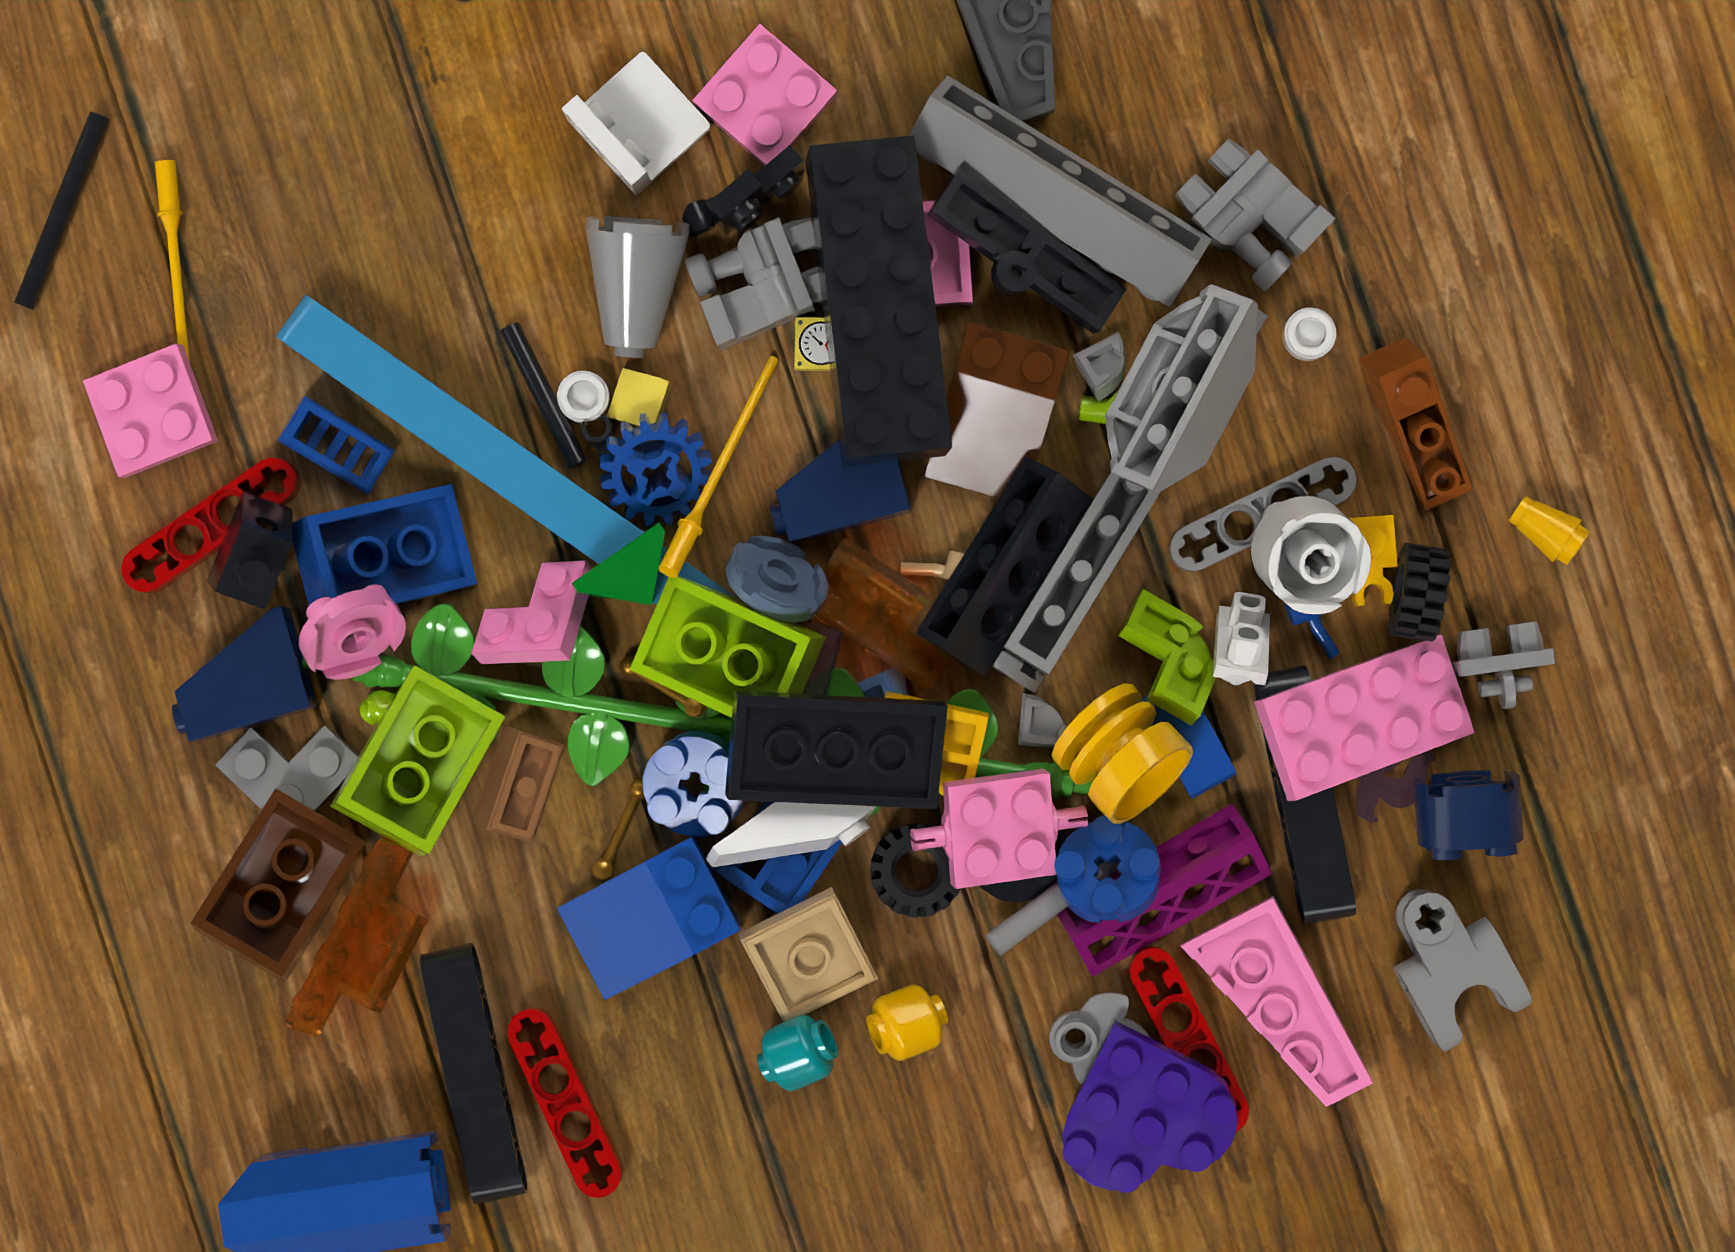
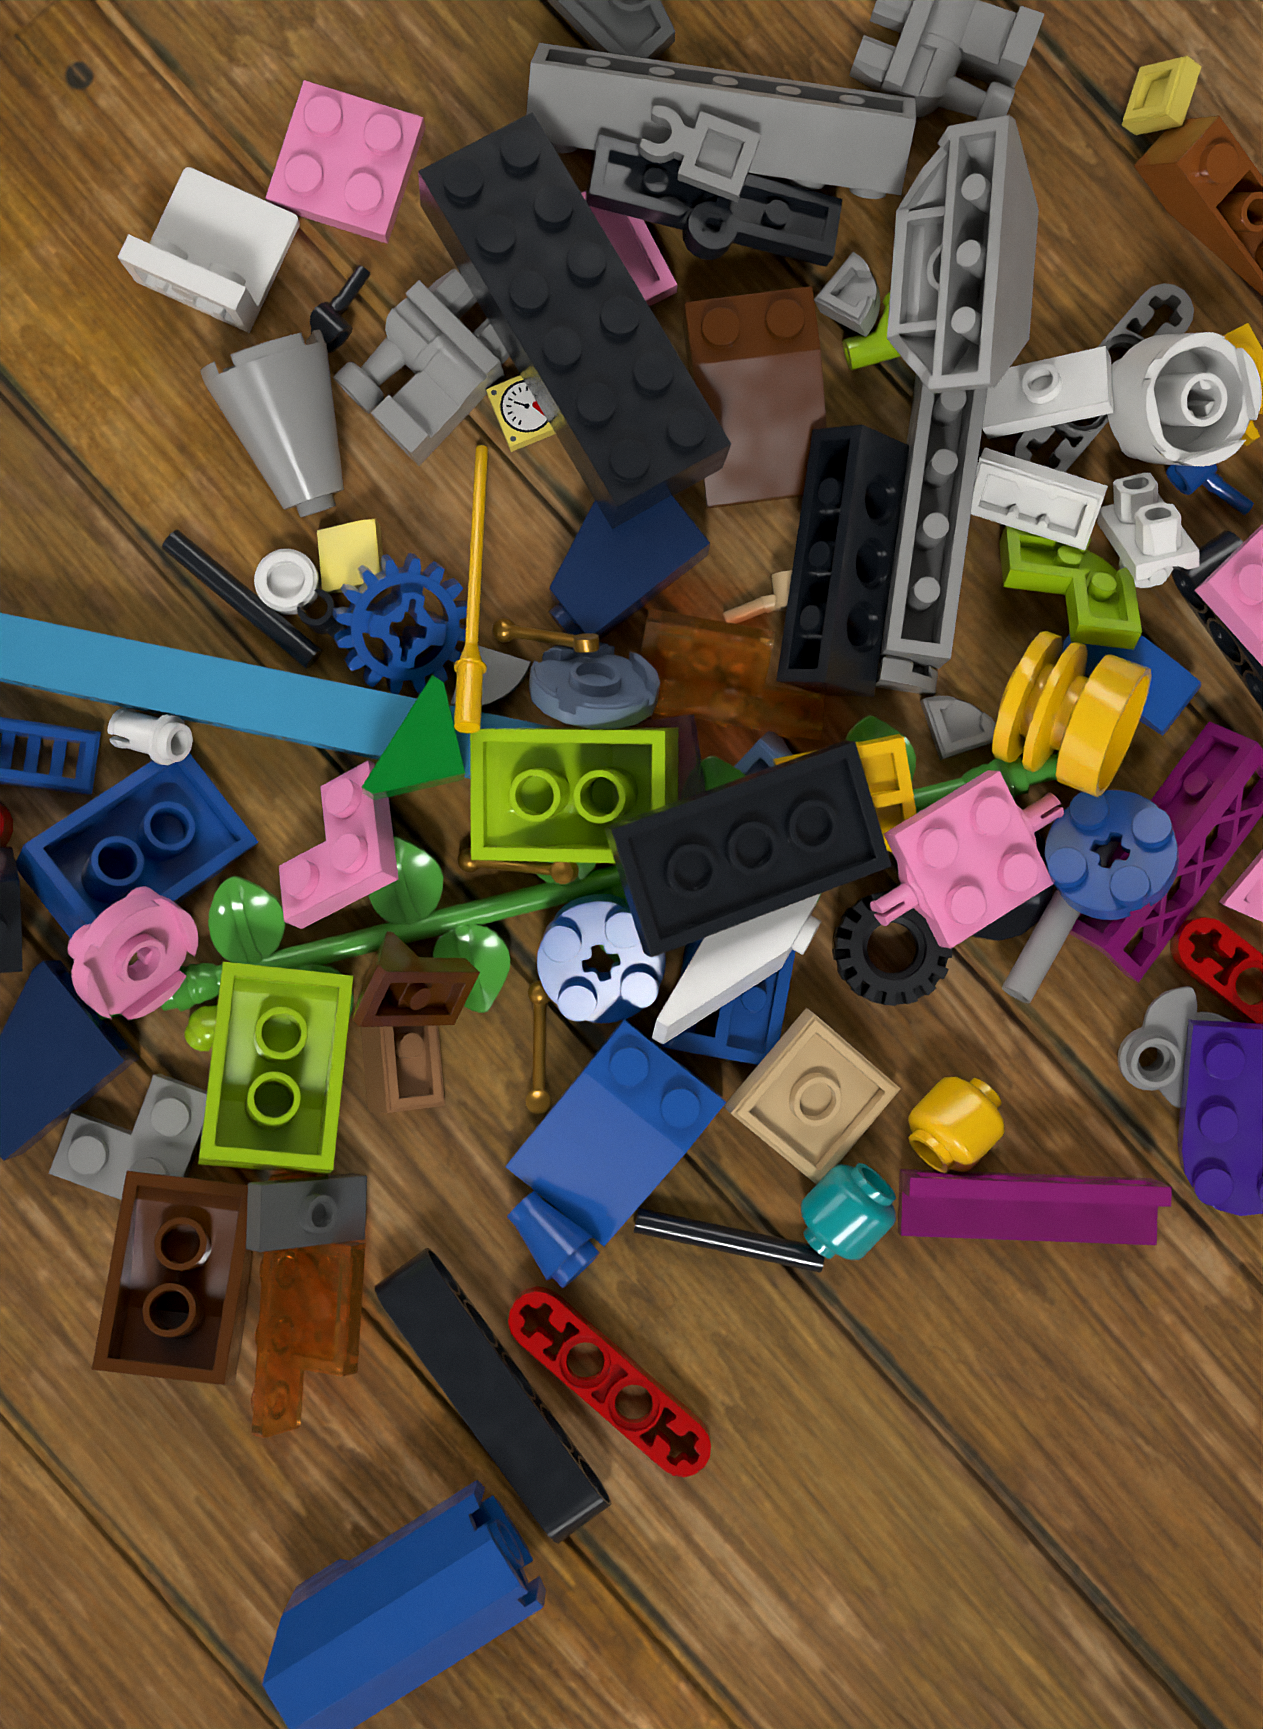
camera: 30 degrees left, 0 degrees up
black plate [708,145,805,236] -> none
white tile [1282,307,1336,361] -> none
none -> white pin [107,707,193,765]
none -> dark grey plate [246,1173,367,1252]
none -> reddish brown slope [352,931,480,1027]
none -> light grey tile [451,645,531,707]
none -> pearl gold hinge [492,618,599,653]
none -> blue cone [507,1191,600,1288]
none -> black bar [633,1208,825,1273]
none -> light grey plate [639,106,762,203]
none -> magenta fence [898,1169,1172,1245]
none -> white plate [971,448,1108,550]
none -> white plate [982,346,1114,439]
none -> light yellow tile [1122,56,1201,135]

